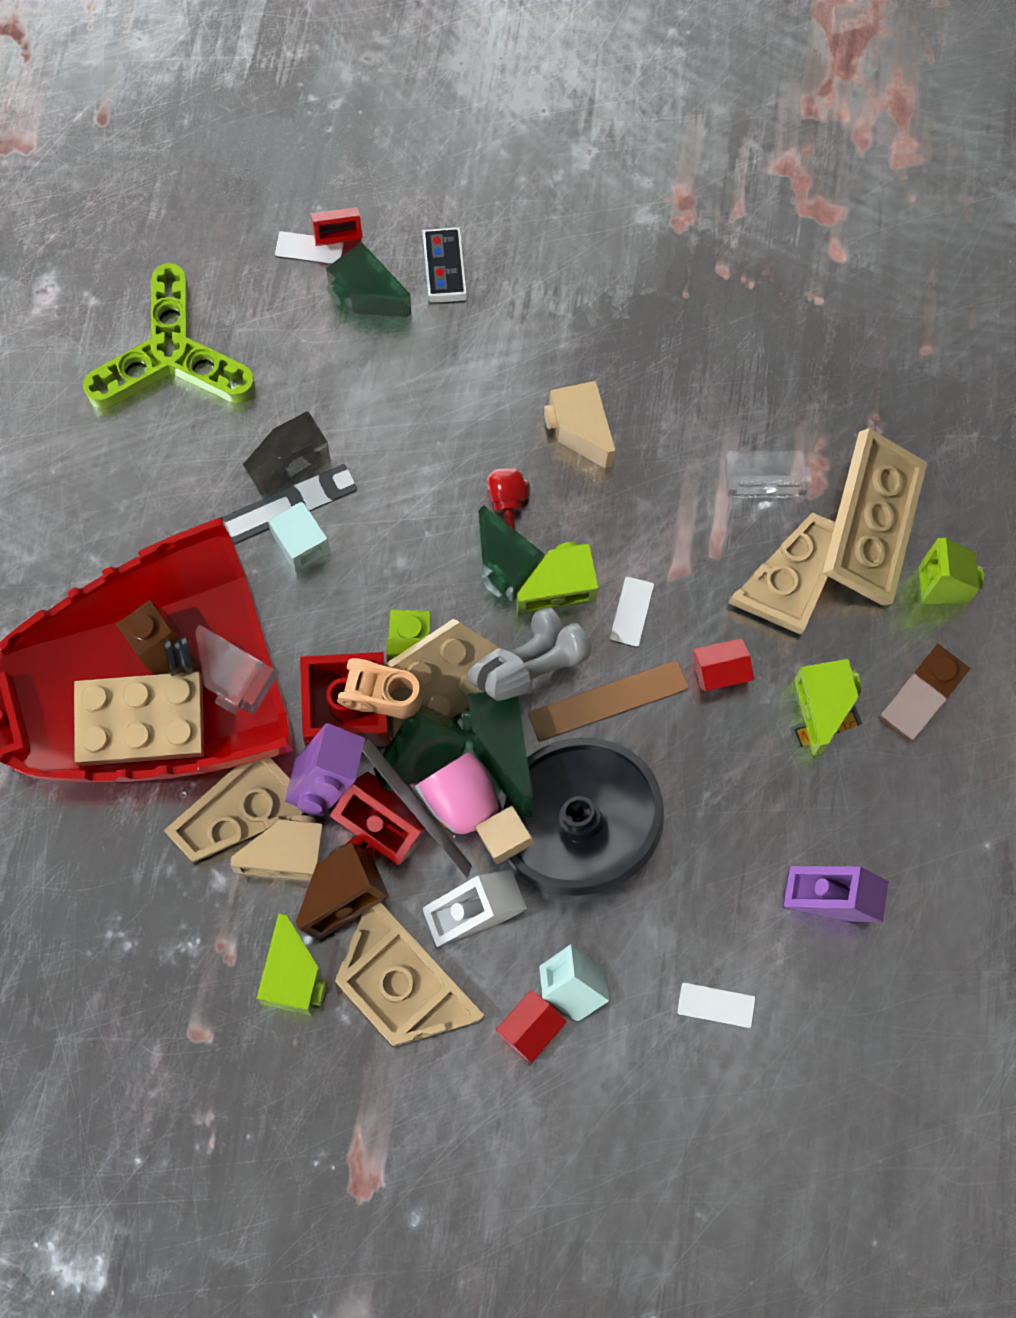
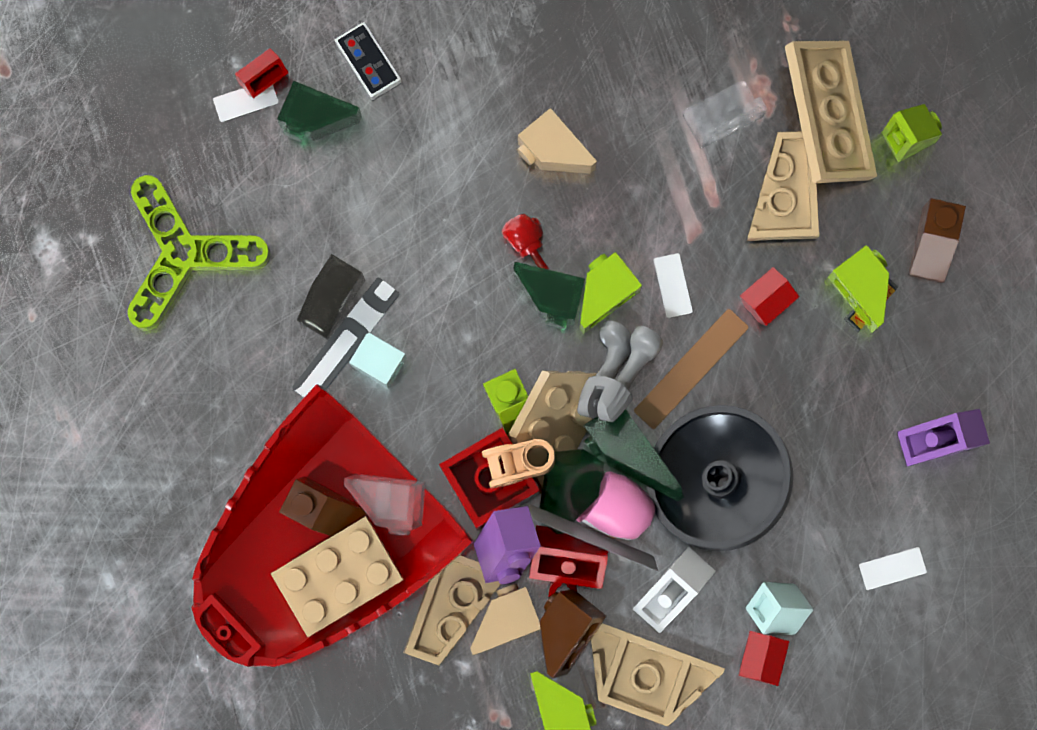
camera: 20 degrees left, 10 degrees up
black bush [163,636,192,676] -> none
tan tile [475,806,534,865] -> none

